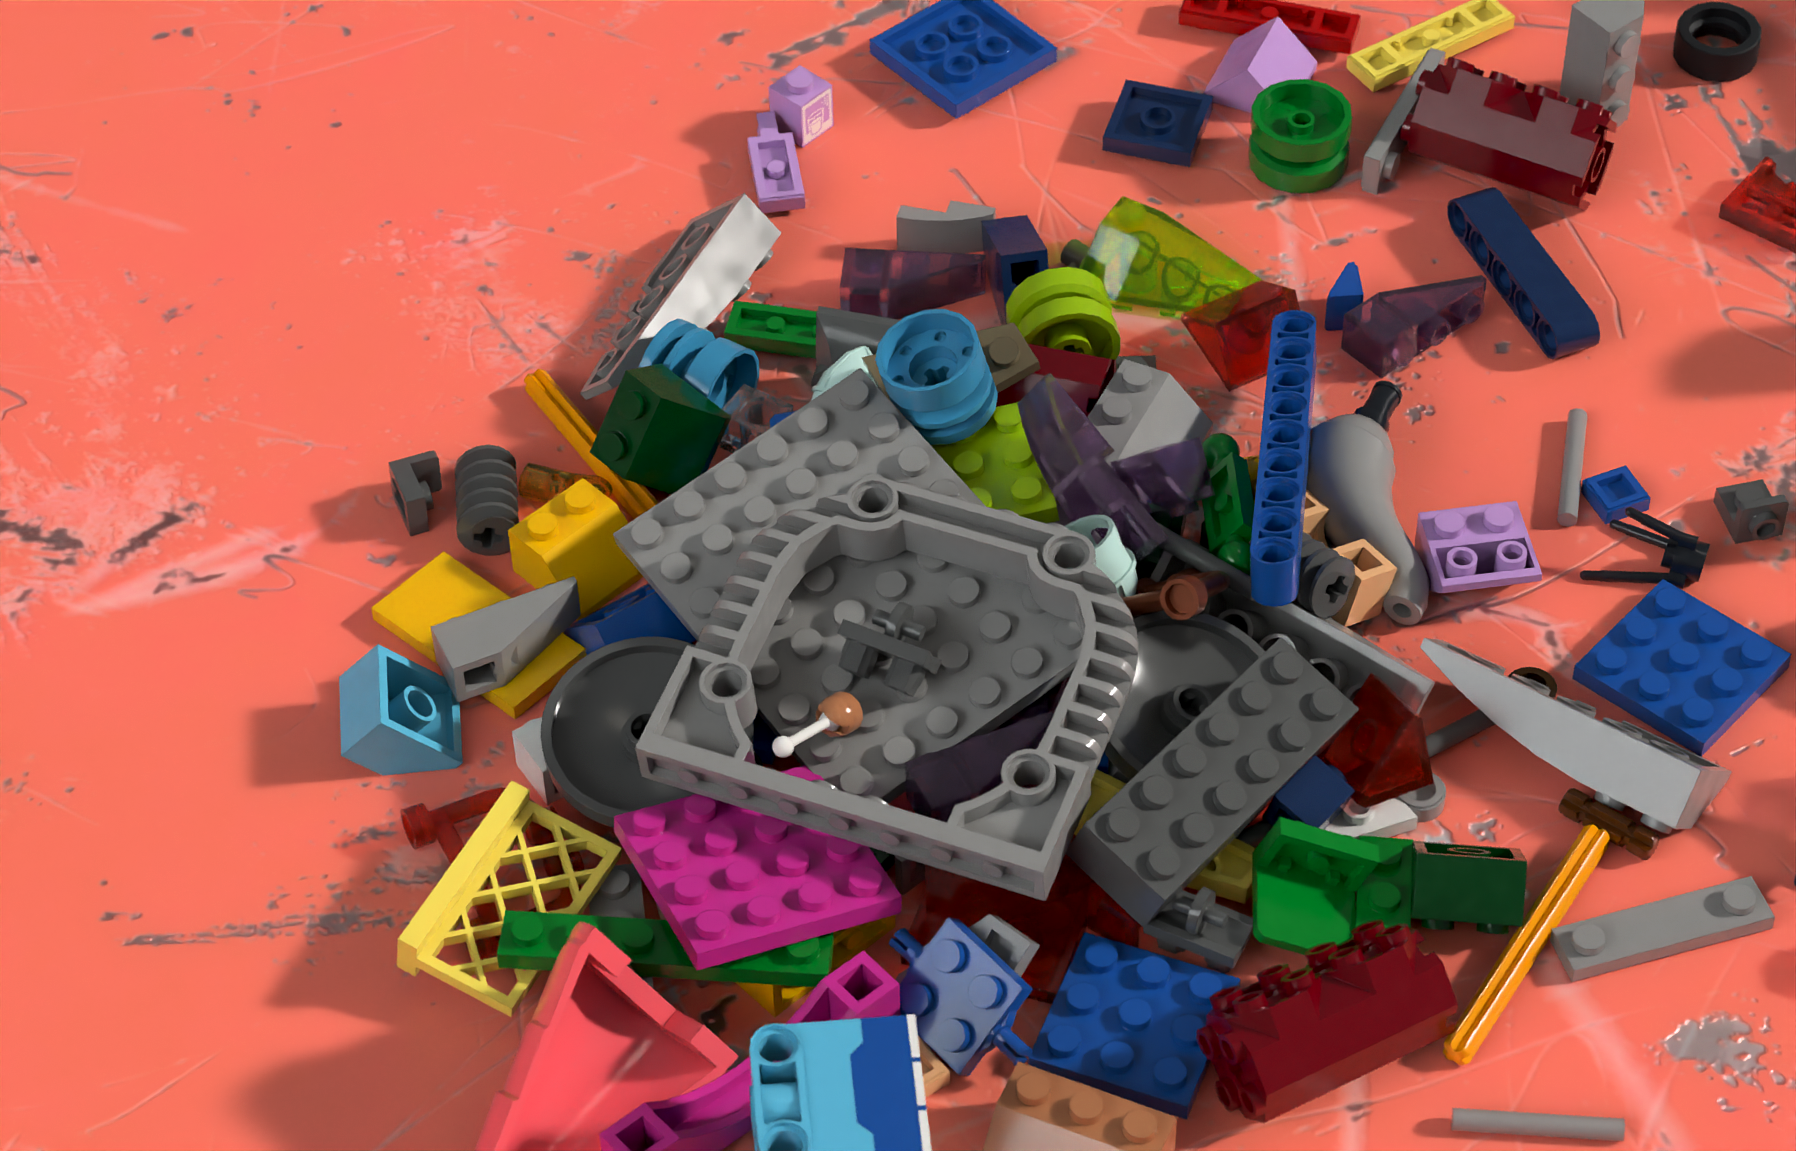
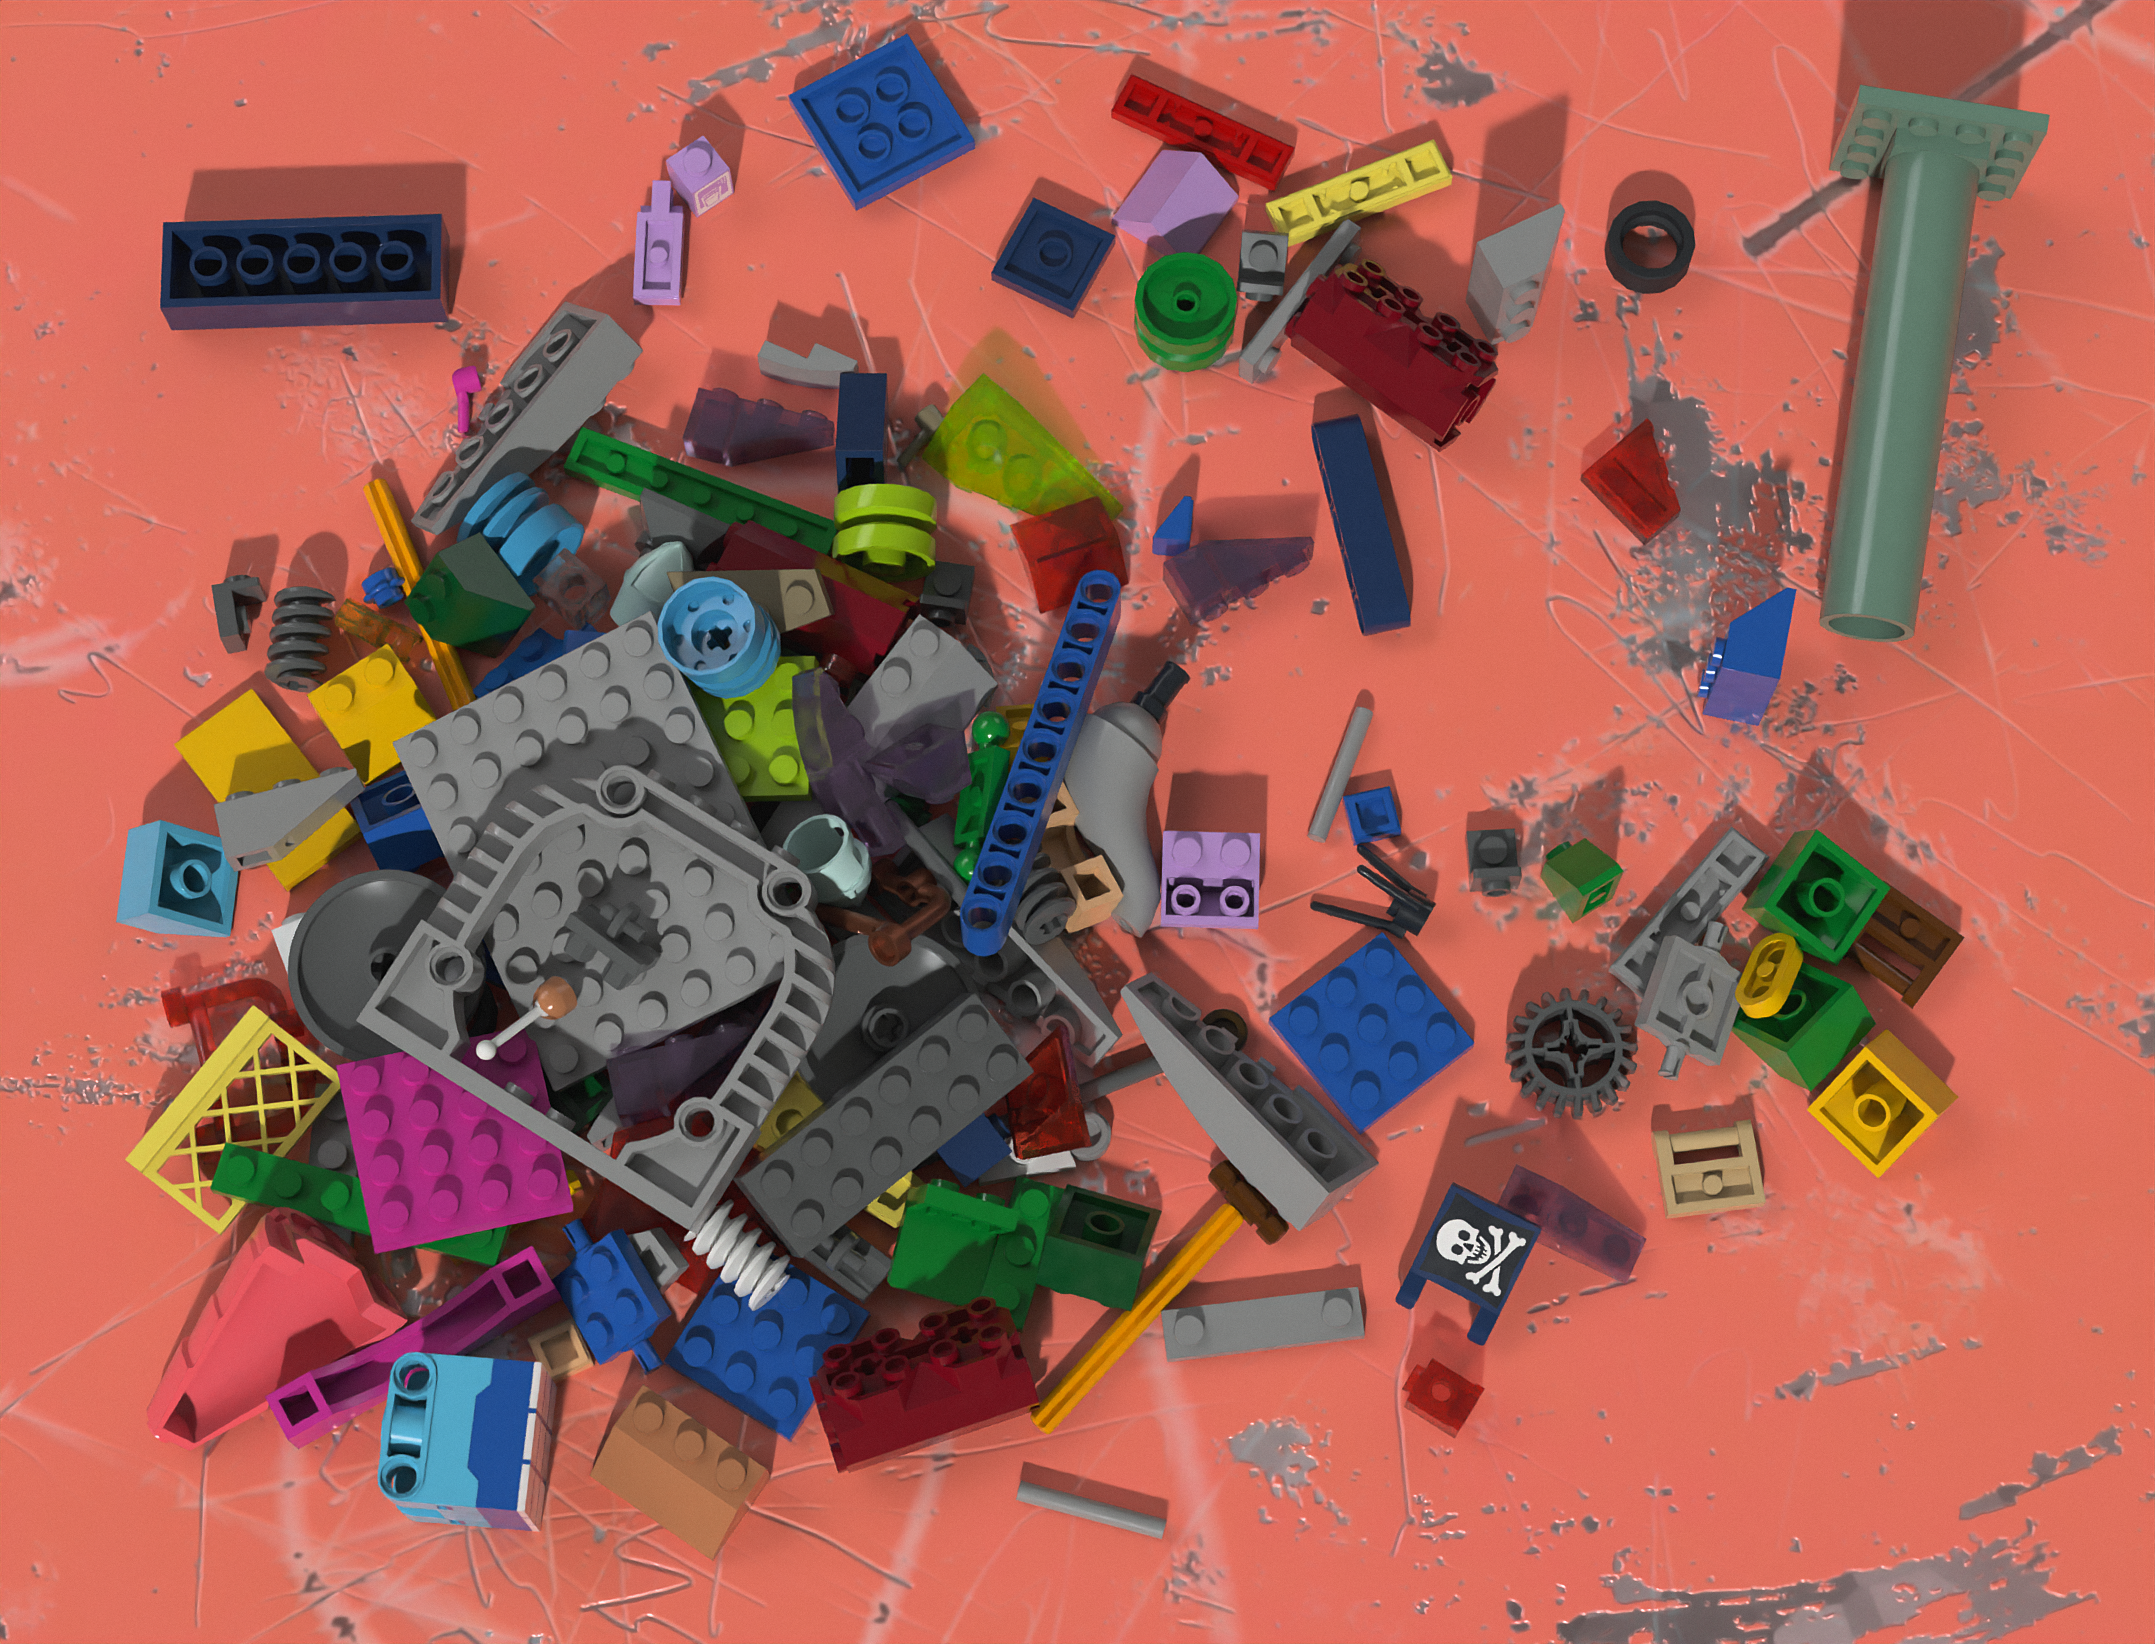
camera: 10 degrees right, 25 degrees up
none -> dark blue brick [160,214,450,330]
none -> blue plate [361,567,405,609]
none -> dark pink hand [452,365,482,433]
none -> white piece [684,1199,790,1311]
none -> dark grey bracket [1237,229,1289,301]

